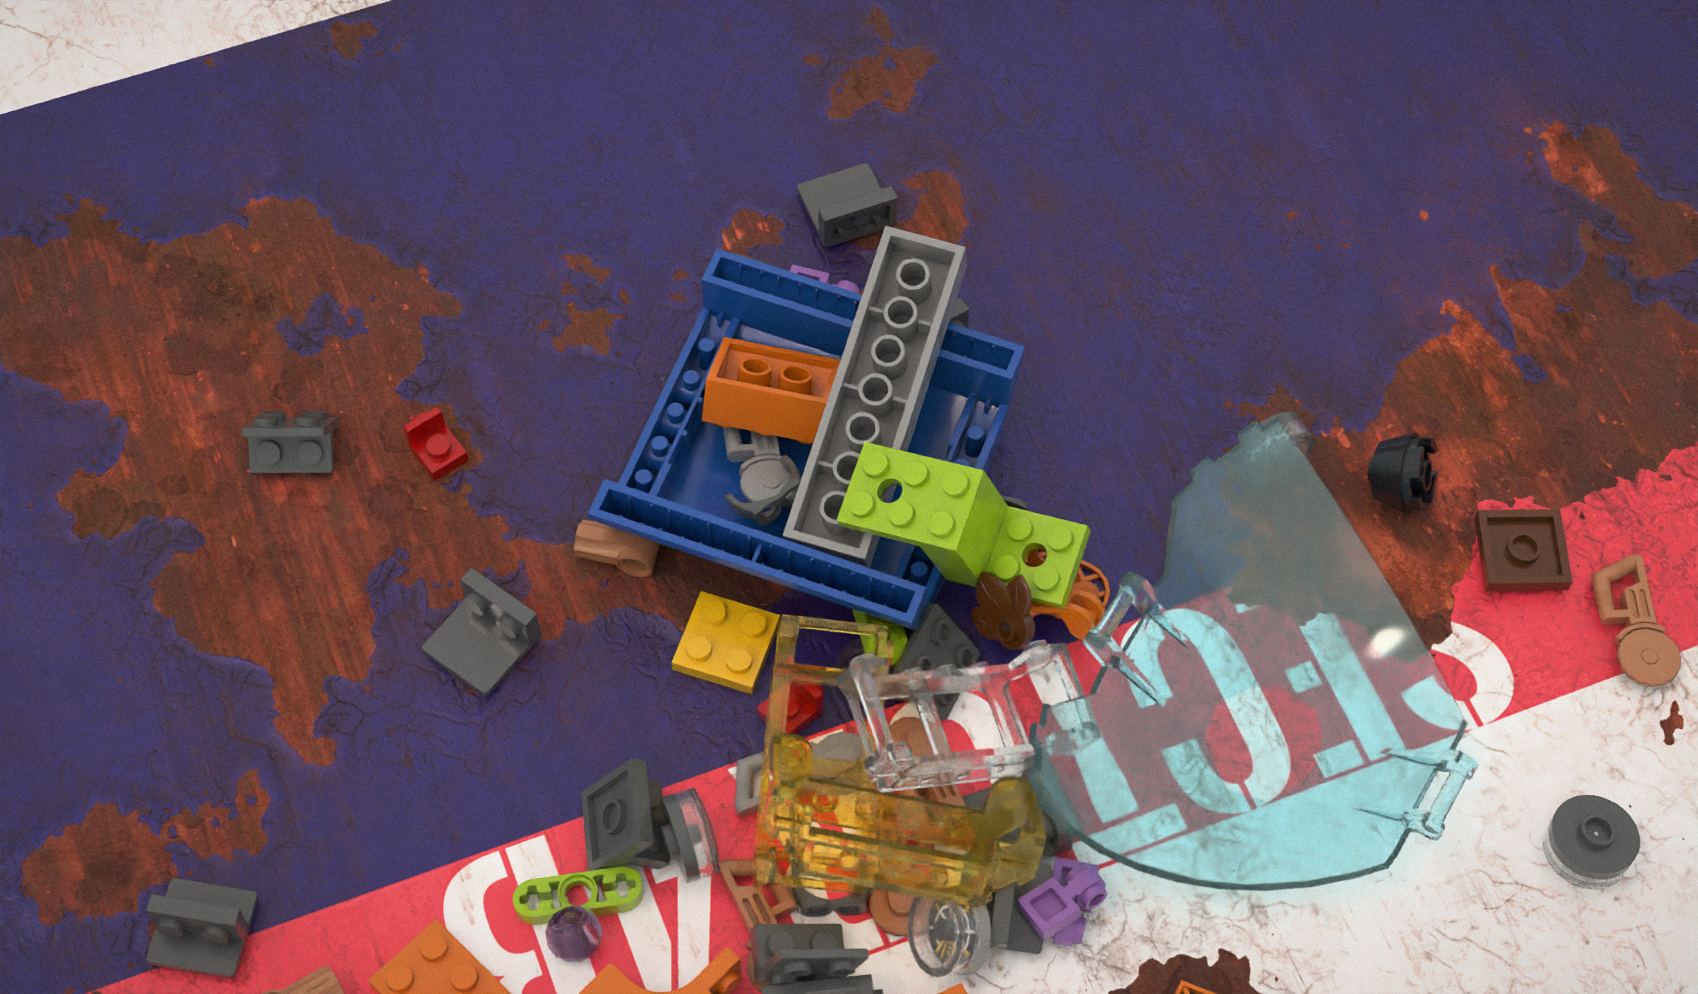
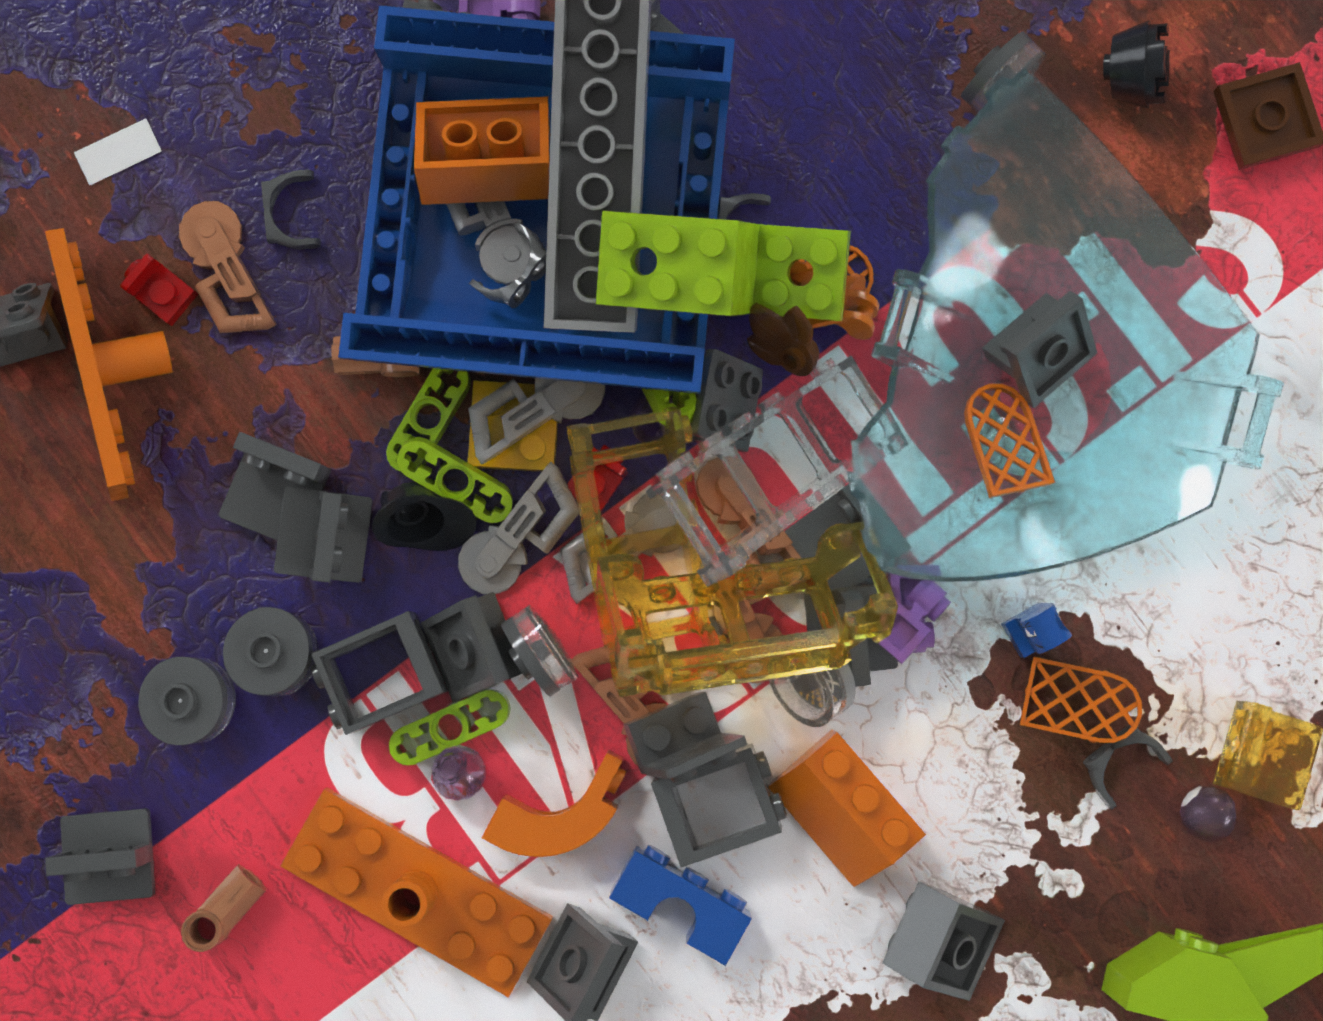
camera: 10 degrees left, 25 degrees up
none -> orange plate [45,228,173,501]
none -> white sticker [74,119,162,186]
none -> dark grey piece [138,657,236,745]
none -> nougat piece [179,201,277,333]
none -> dark grey piece [223,607,319,697]
none -> dark grey cap [261,170,321,250]
none -> dark grey bracket [274,486,372,583]
none -> dark grey window [310,611,448,735]
none -> black piece [372,482,477,551]
none -> lime beam [386,368,471,473]
none -> lime beam [397,437,513,523]
none -> light grey piece [458,462,581,594]
none -> light grey piece [468,378,605,464]
none -> orange window [964,384,1055,499]
none -> dark grey bracket [982,290,1097,408]
none -> blue leg [1001,603,1072,658]

